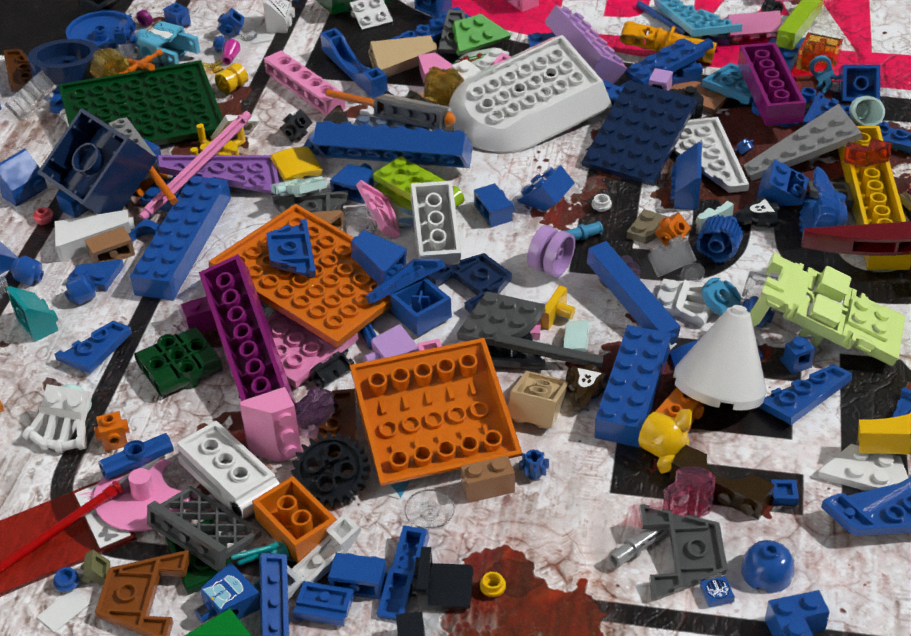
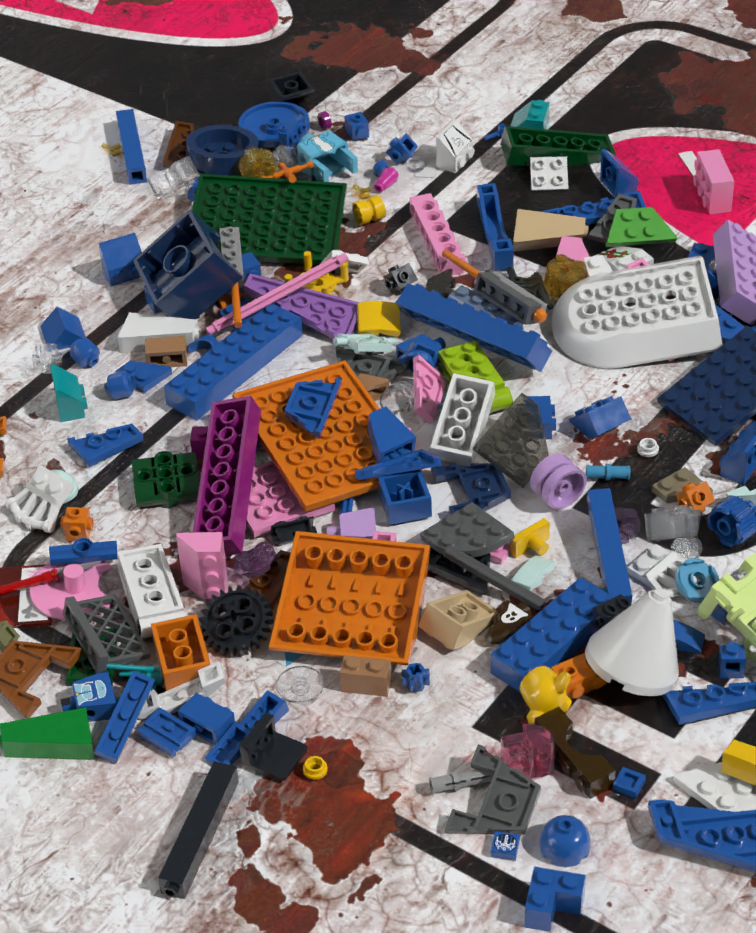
camera: 25 degrees right, 0 degrees up
coral plate [33,207,53,225] -> none
none -> blue helmet [398,341,439,370]
none -> clear smoke wing [472,393,549,489]
none -> black hinge [593,594,632,628]

